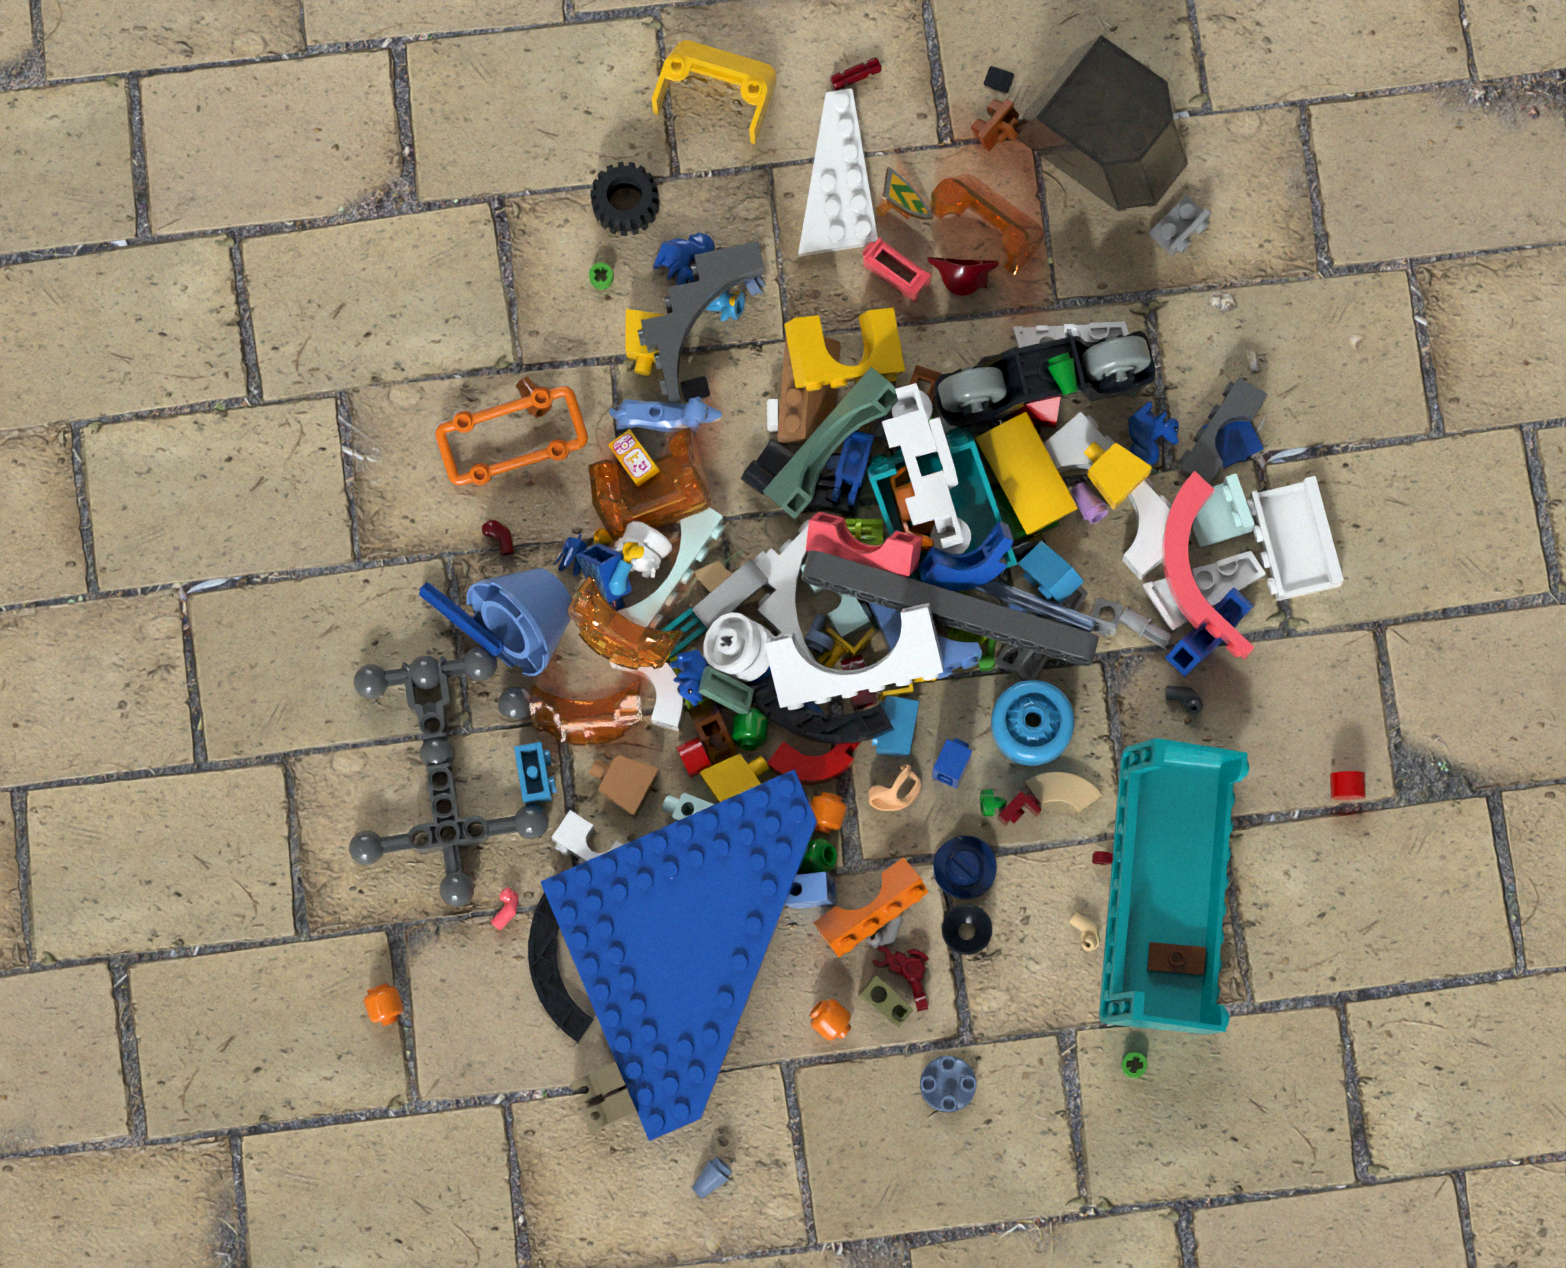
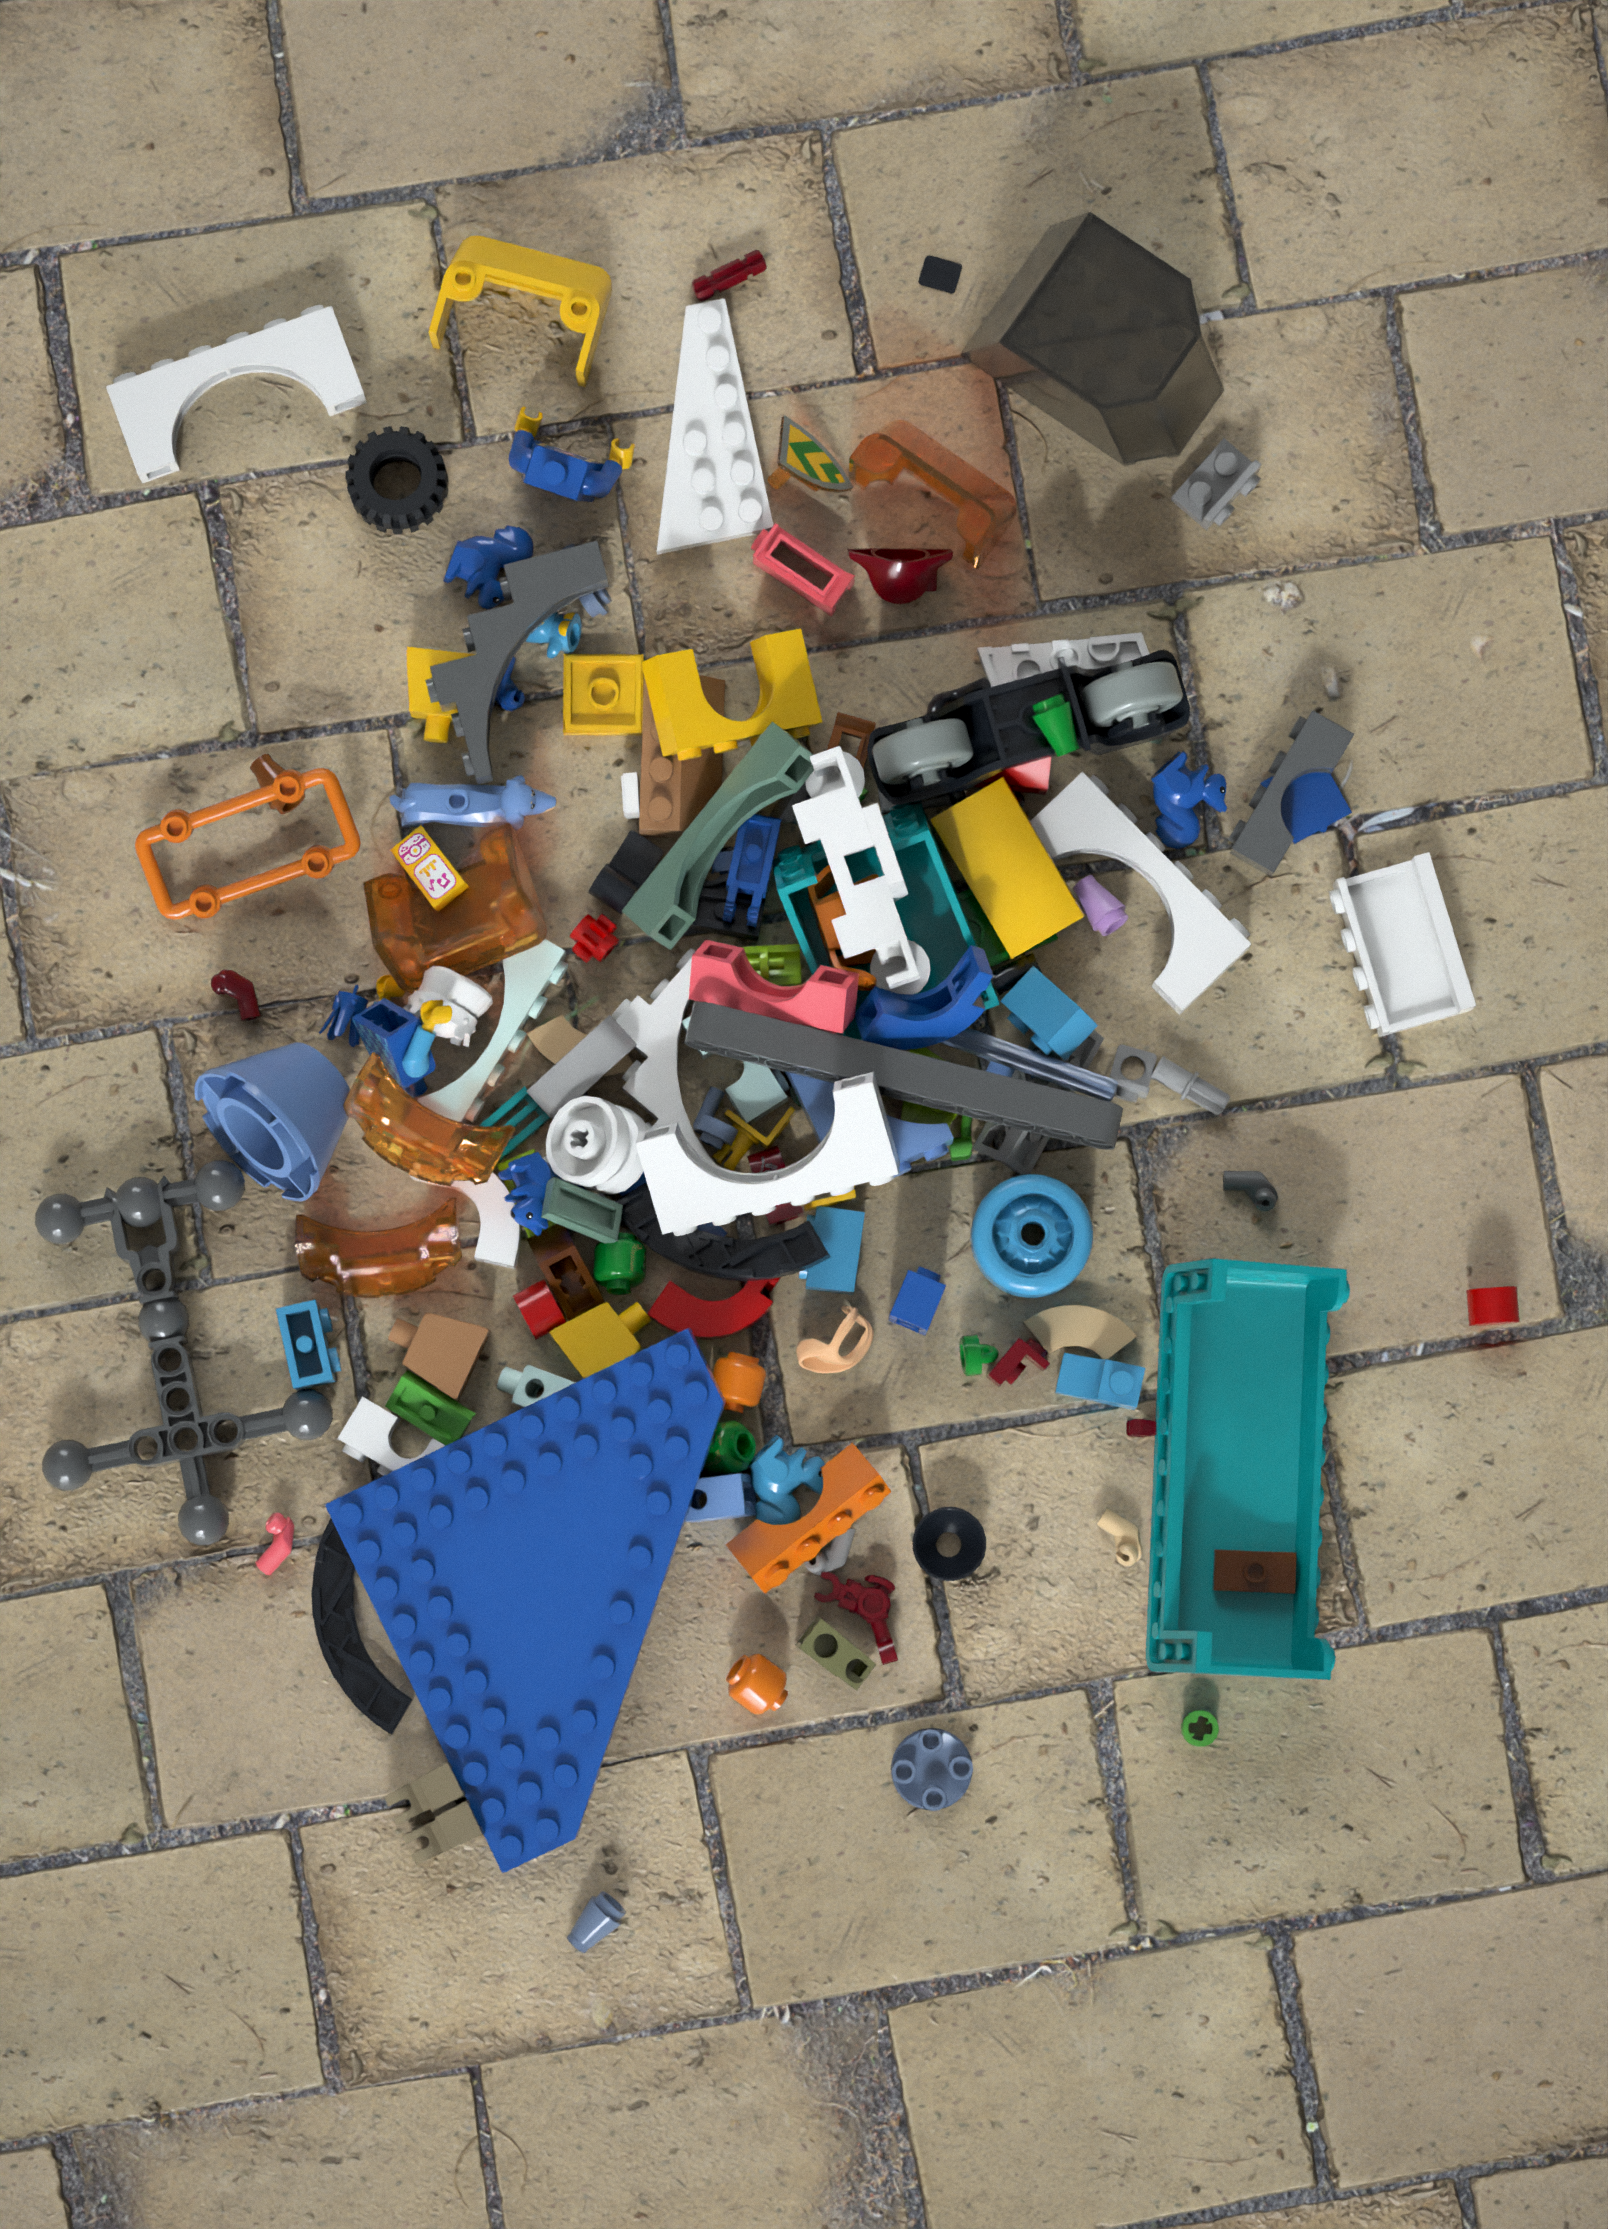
camera: 10 degrees left, 5 degrees up
orange head [363,983,404,1026] -> none
blue axle [419,582,504,656] -> none
dark grey piece [498,686,532,720] -> none
bright green bush [589,263,614,290] -> none
black sticker [681,376,710,402] -> none
dark blue hat [933,836,997,899] -> none
dark orange hips [971,99,1019,152] -> none
yellow torso [1084,441,1152,510] -> none
white wing [1142,551,1266,632] -> none
coral arch [1162,471,1255,660] -> none
blue arch [1165,587,1254,677] -> none
light aqua bracket [1192,474,1255,548] -> none
none -> white arch [106,305,367,484]
none -> bright green plate [385,1370,476,1446]
none -> blue arm [495,657,525,711]
none -> blue torso [509,407,635,502]
none -> yellow tile [563,654,644,736]
none -> red gear [569,913,619,963]
none -> dark azure animal [749,1434,825,1525]
none -> dark azure arch [1055,1352,1145,1410]

